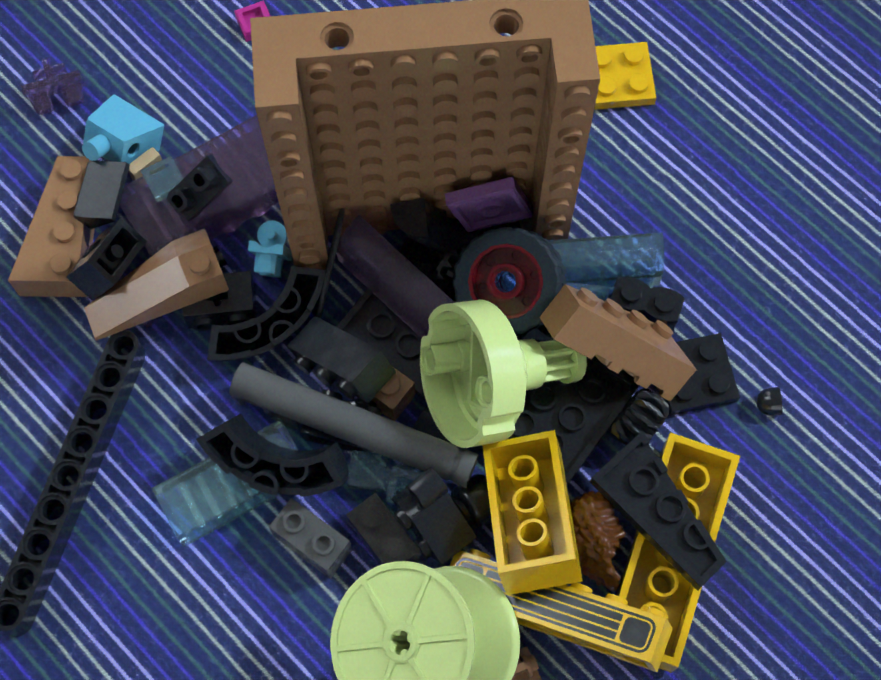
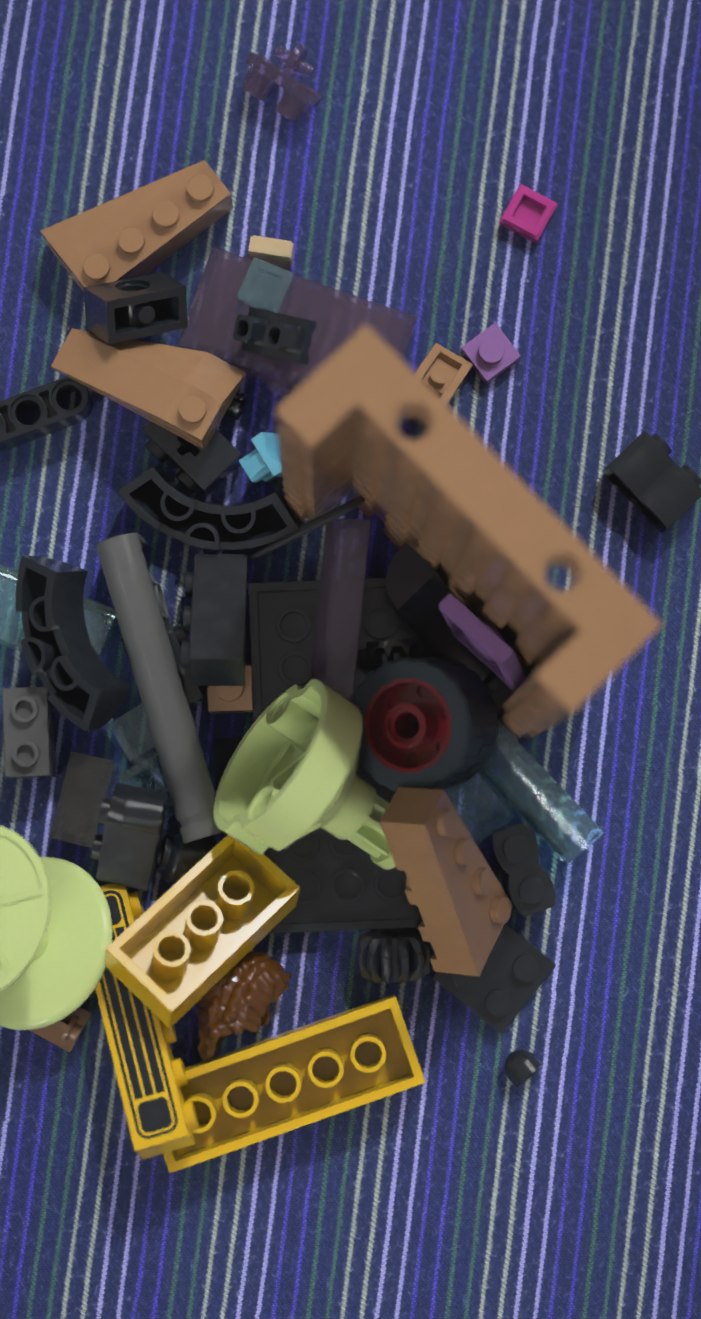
camera: 45 degrees right, 15 degrees up
black slope [74,160,130,229] -> none
medium azure torso [82,94,164,164] -> none
black wing [590,431,727,591] -> none

